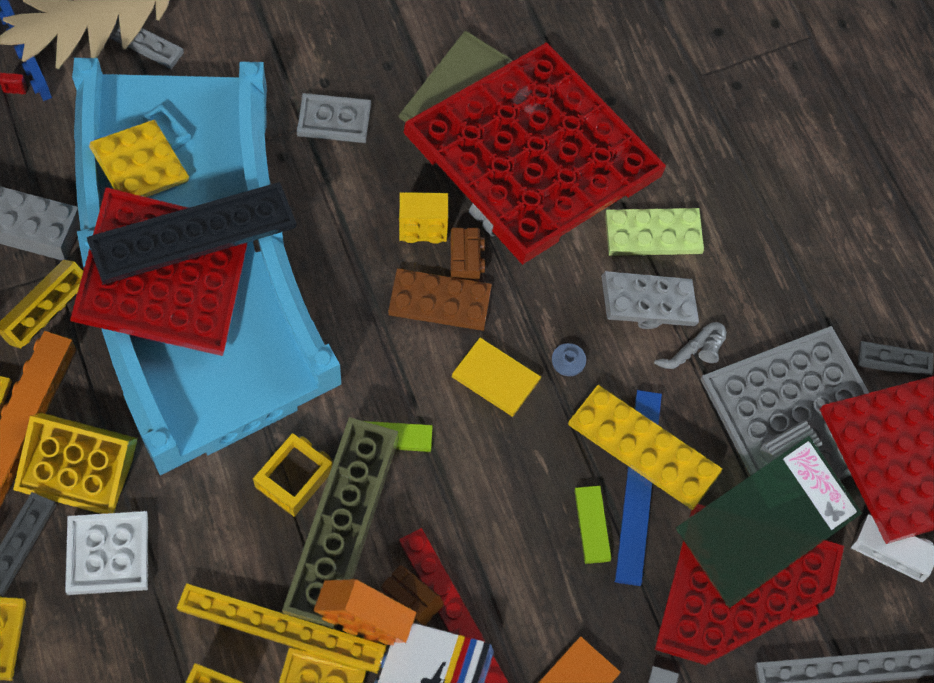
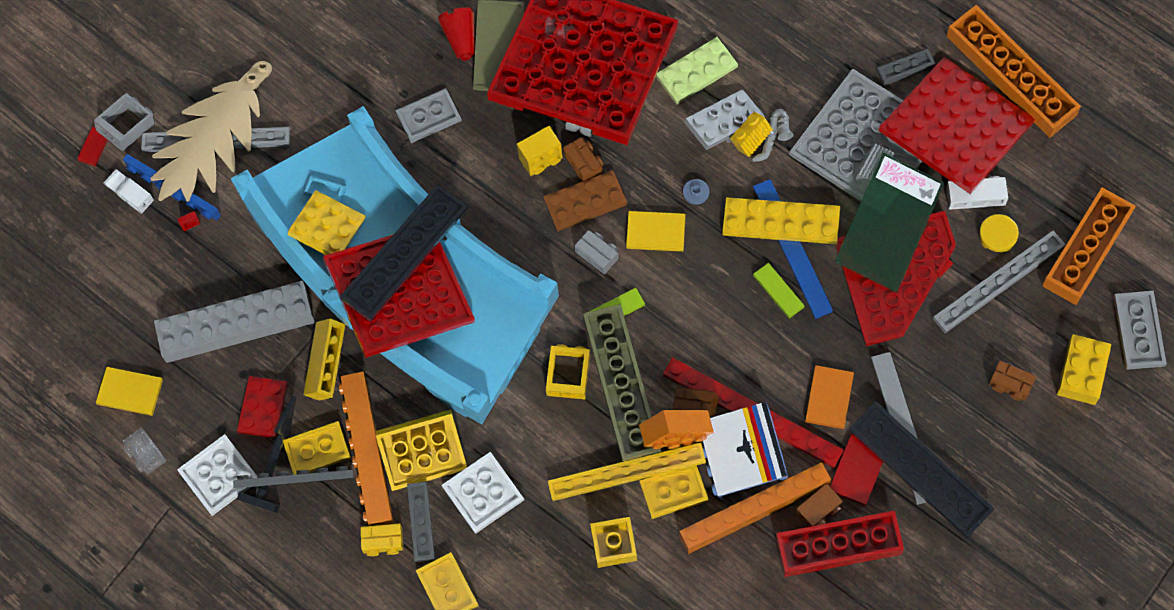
camera: 20 degrees left, 5 degrees up
none -> red cone [438,8,475,61]
none -> light grey brick [575,230,619,274]
none -> yellow brick [730,111,773,157]
none -> yellow tile [979,214,1019,252]

